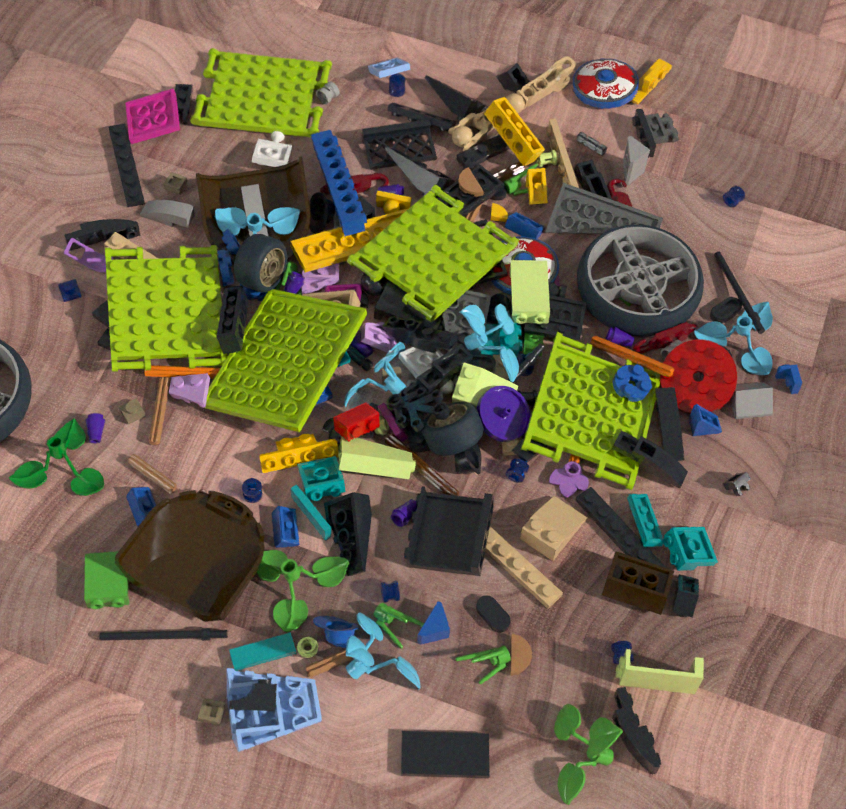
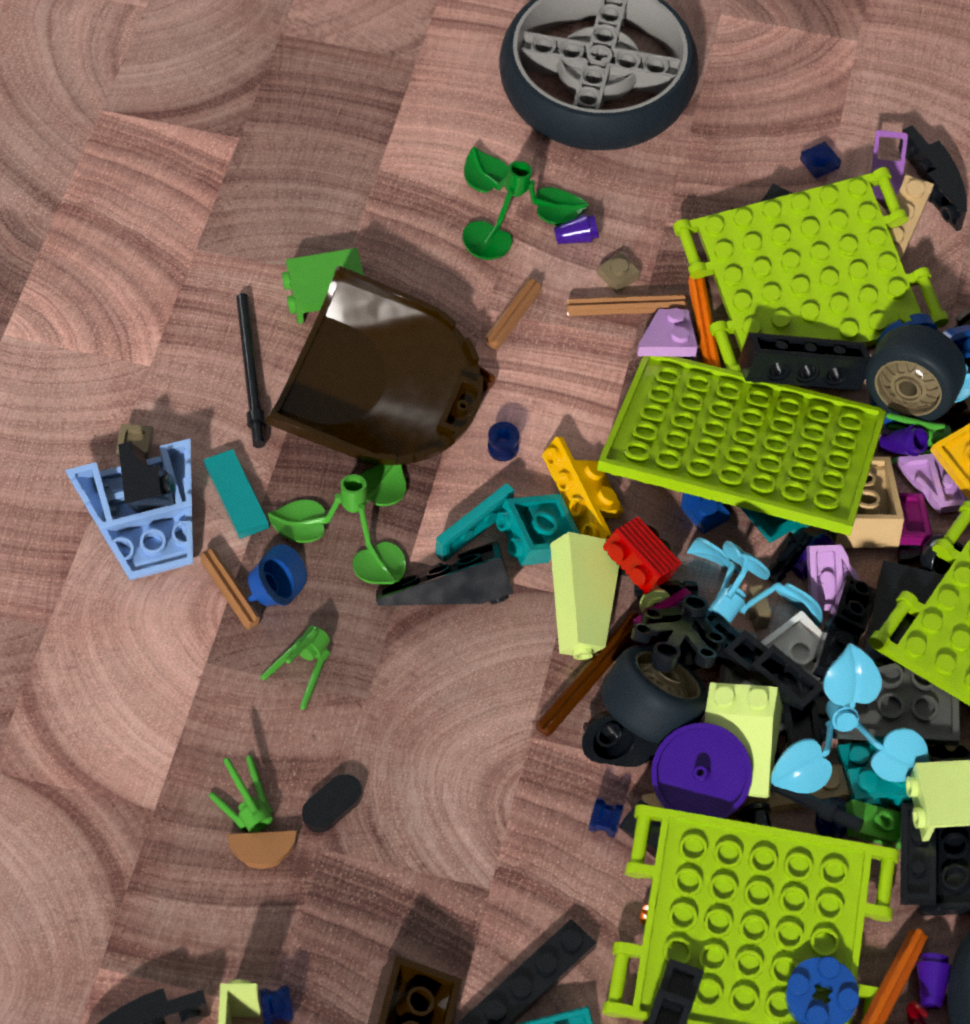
camera: 85 degrees right, 0 degrees up
blue slope [126,487,156,526] -> none
blue slope [271,506,299,548] -> none
yellowish green plate [297,637,318,658] -> none
medium azure plant [346,612,421,690] -> none
clear blue wheel [380,580,400,603] -> none
dark purple cone [391,499,418,527] -> none
black tile [401,731,490,778] -> none
black panel [404,486,495,576] -> none
blue slope [417,601,450,645] -> none
tan plate [485,527,563,609] -> none
tan slope [520,496,587,561] -> none
medium lavender plate [549,461,589,498] -> none
bright green plant [554,704,623,805] -> none

